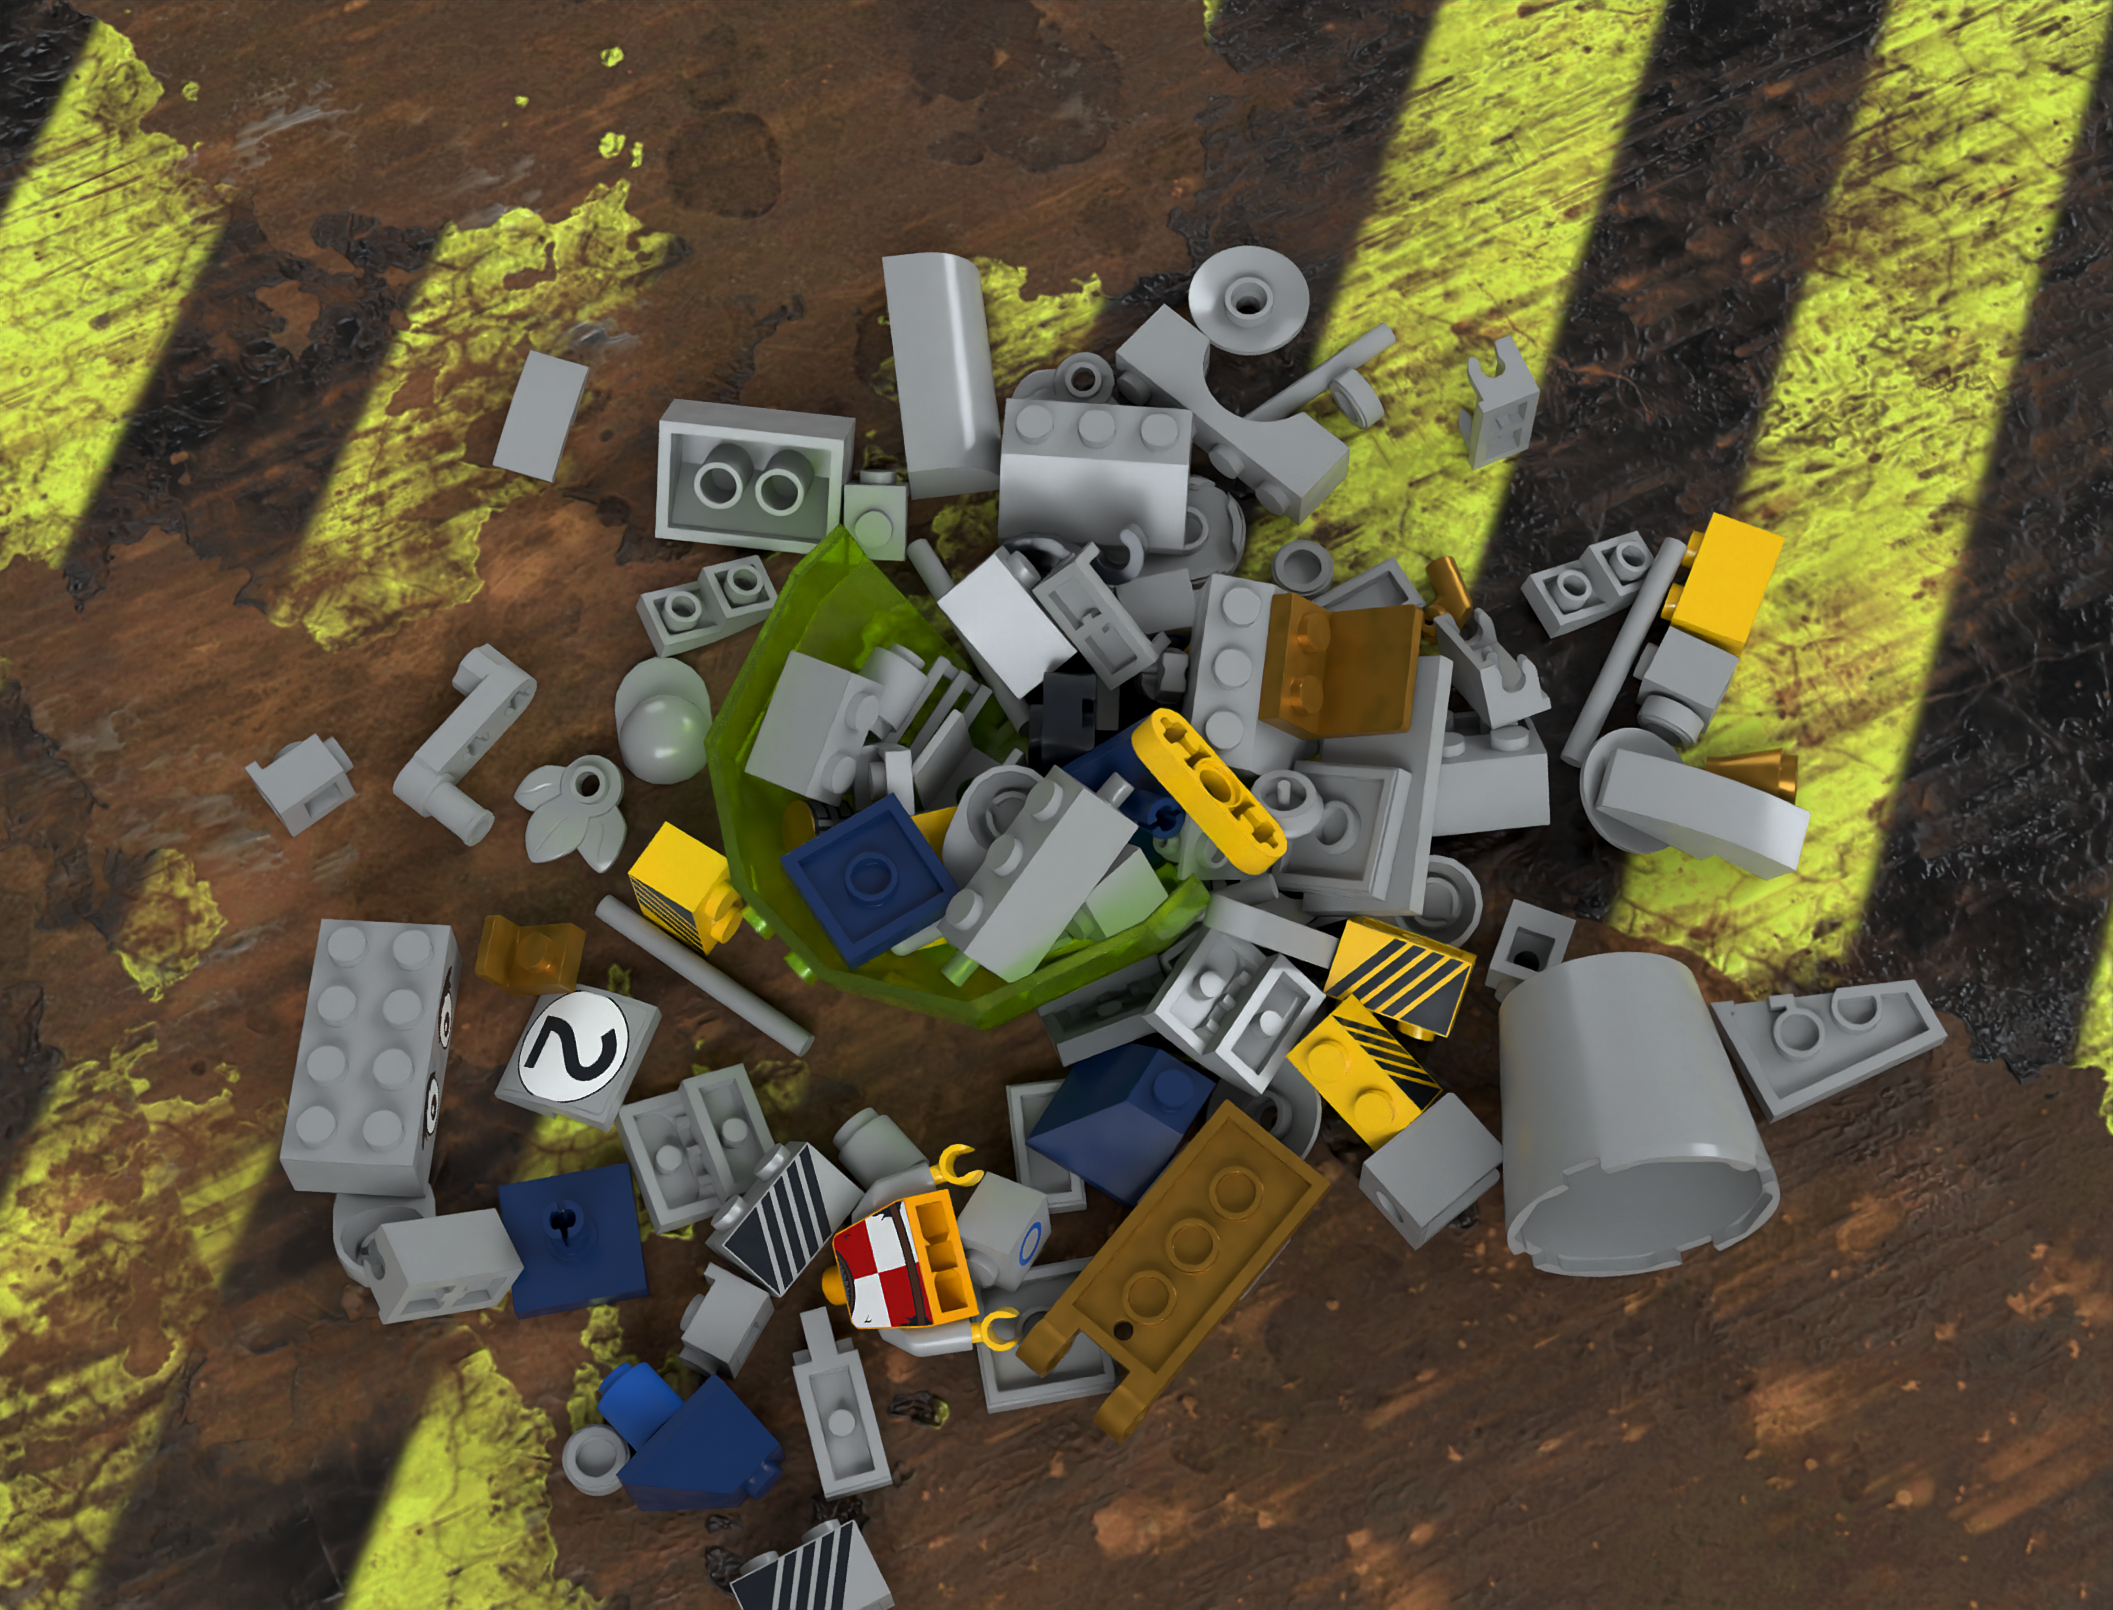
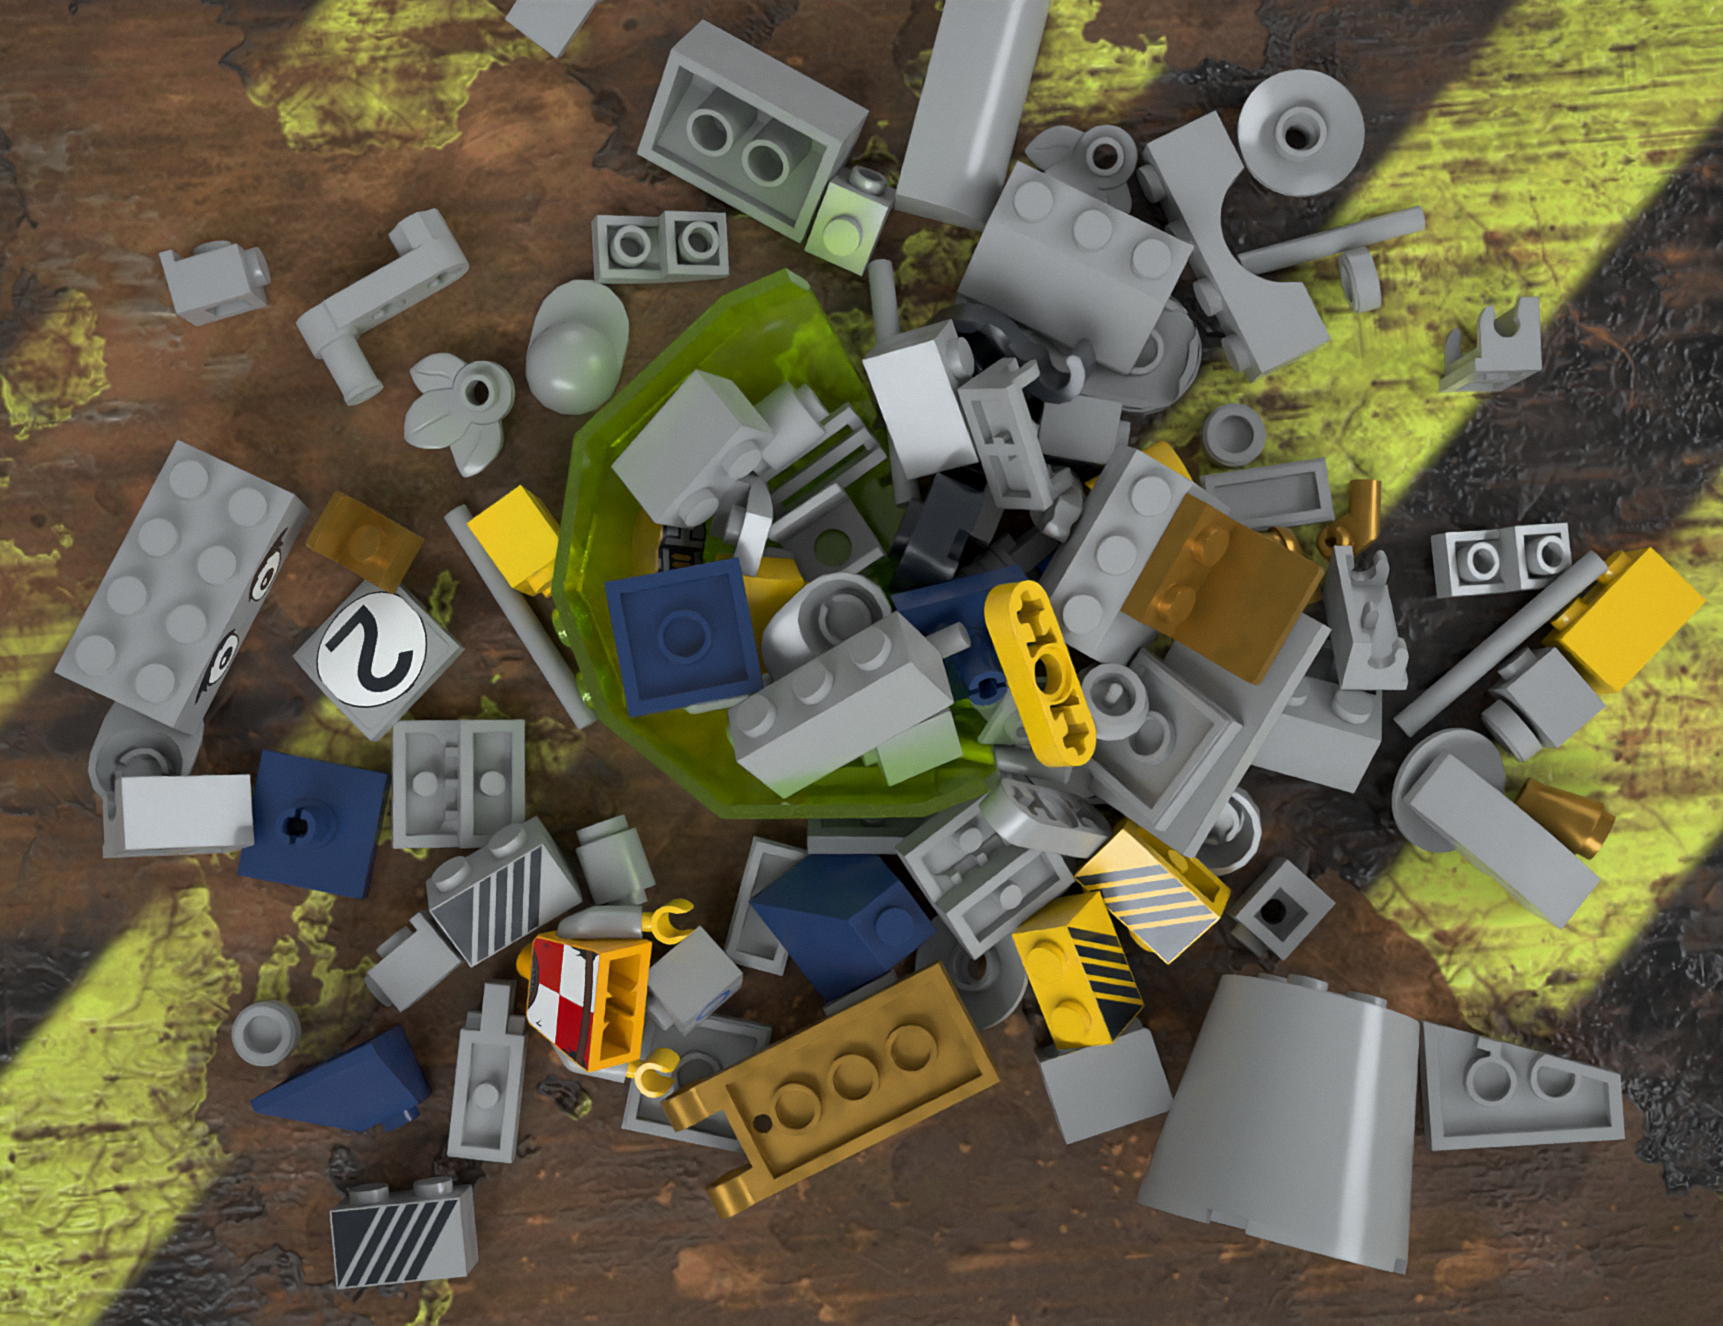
camera: 20 degrees right, 20 degrees up
blue brick [597,1362,685,1452] -> none

